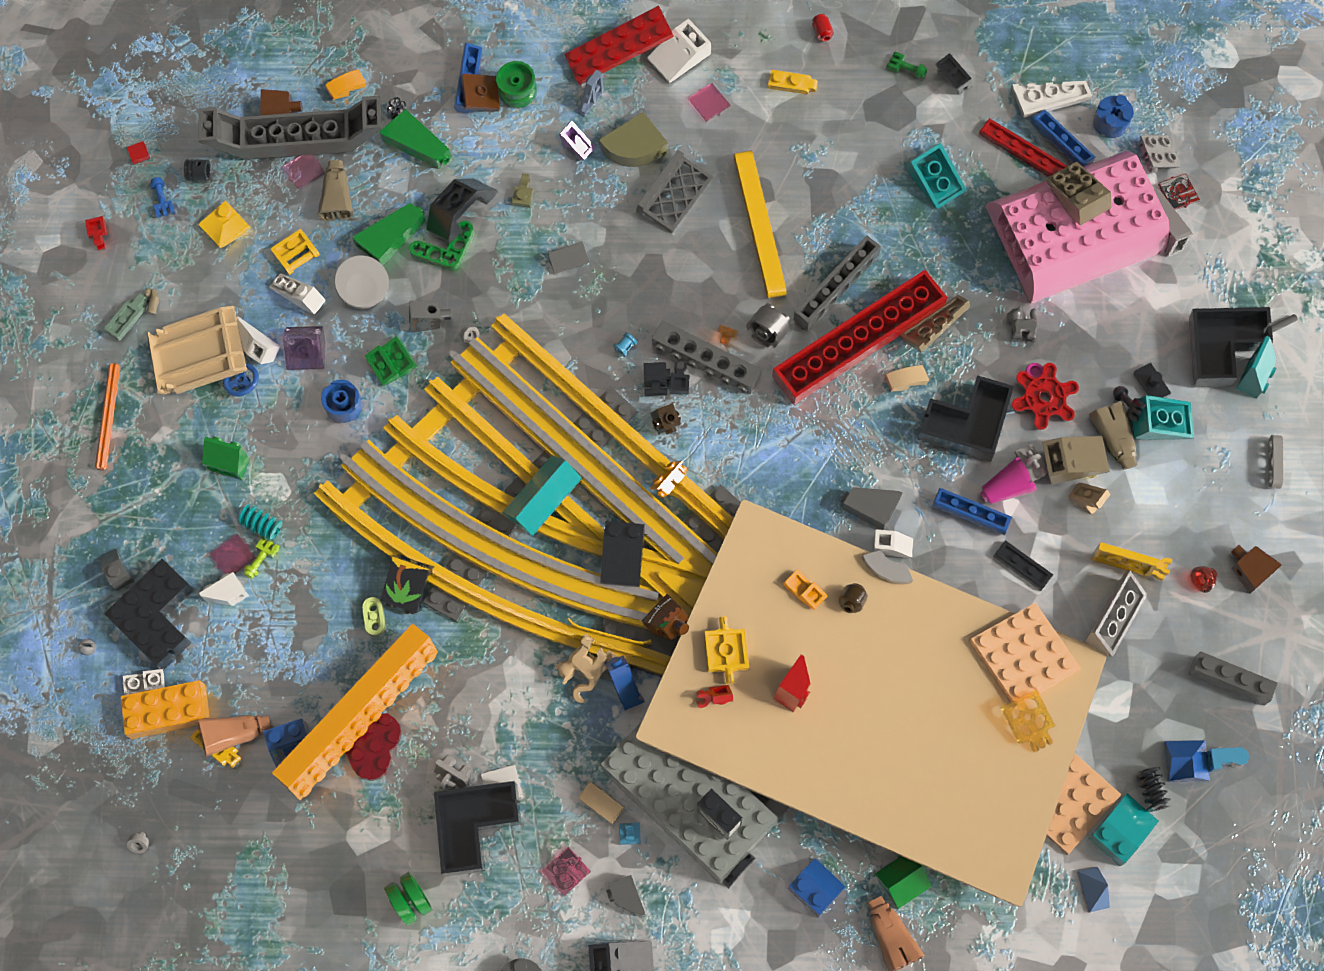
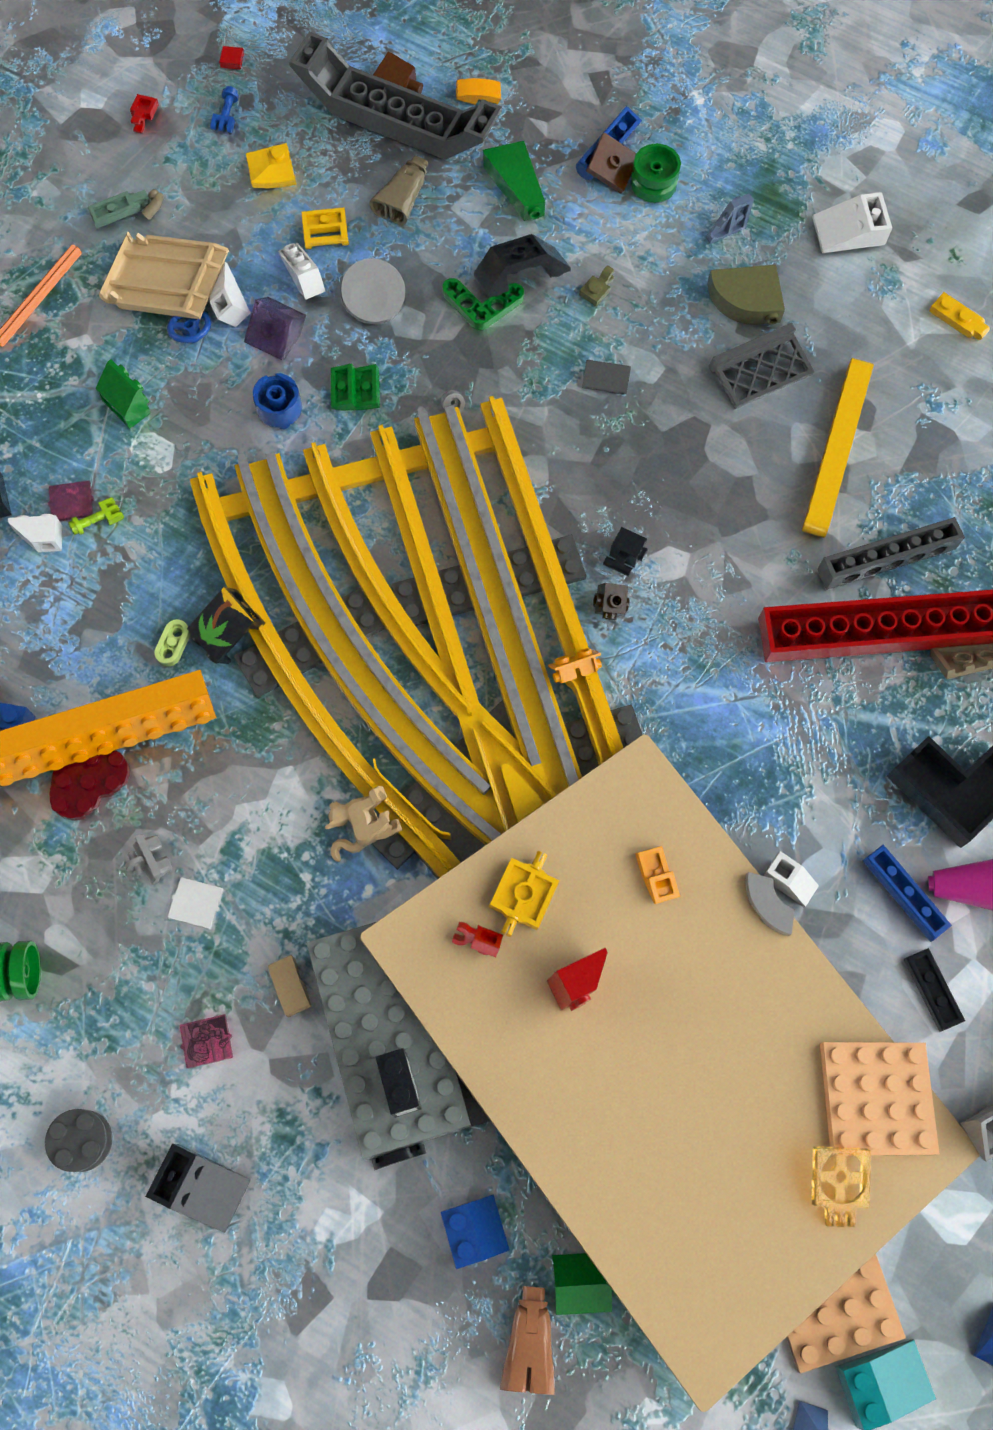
camera: 25 degrees right, 0 degrees up
black piece [184,159,211,181] -> none
teal piece [238,504,283,540] -> none
clear pink piece [283,155,325,189] -> none
green slope [352,203,426,265] -> none
black plant [387,97,406,119] -> none
dark grey torso [409,301,451,333] -> none
black piece [434,781,522,877] -> none
teal slope [502,455,582,537] -> none
slope [559,121,595,160] -> none
red plate [564,5,674,86] -> none
black slope [600,521,645,587] -> none
blue window [605,655,645,711] -> none
dark grey slope [606,875,646,918] -> none
dark azure bush [613,332,637,357] -> none
dark azure tile [619,822,641,845] -> none
reddish brown torso [641,594,689,640] -> none
dark grey brick [652,320,762,394] -> none
black plate [670,362,690,395] -> none
clear pink piece [688,83,730,122] -> none
clear orange tile [717,325,739,345] -> none
flat silver brick [746,303,790,348] -> none
dark brown head [839,583,868,613] -> none
dark grey slope [841,487,903,530] -> none
tan slope [885,365,929,392] -> none
black piece [1136,767,1172,812] -> none

